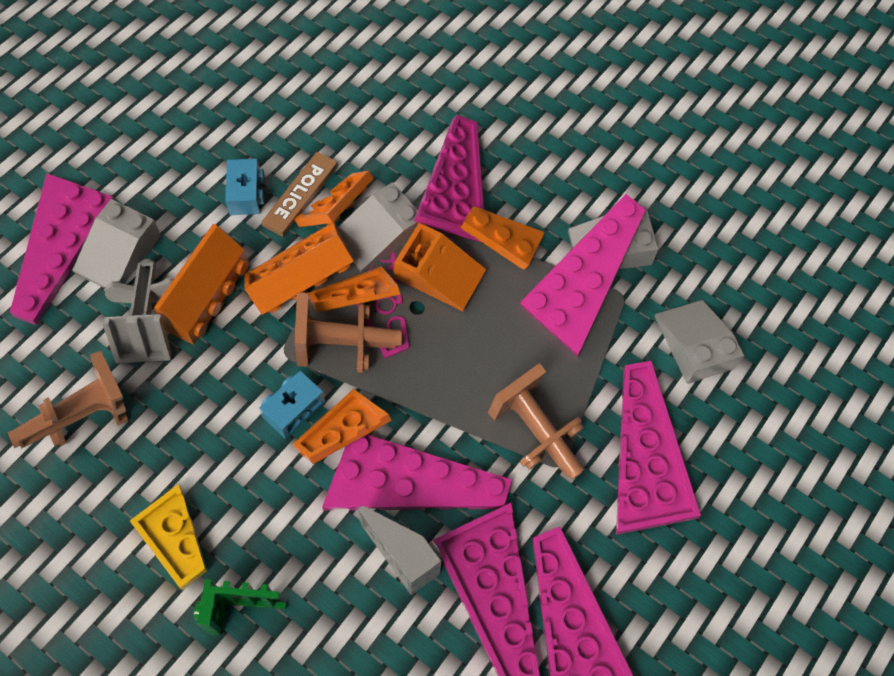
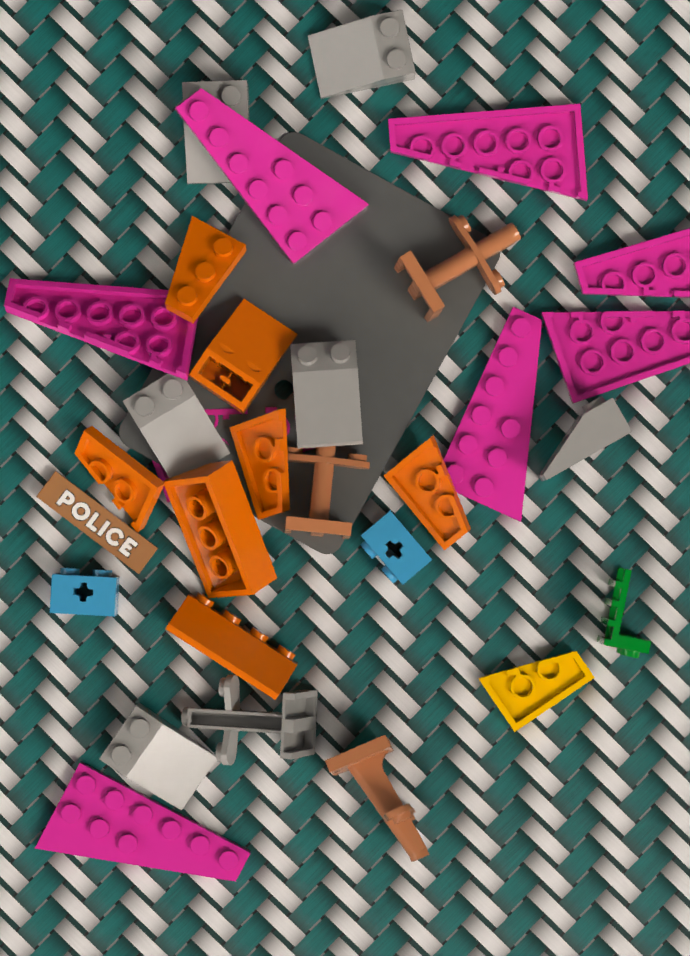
camera: 80 degrees left, 25 degrees up
none -> light grey slope [290,340,363,449]

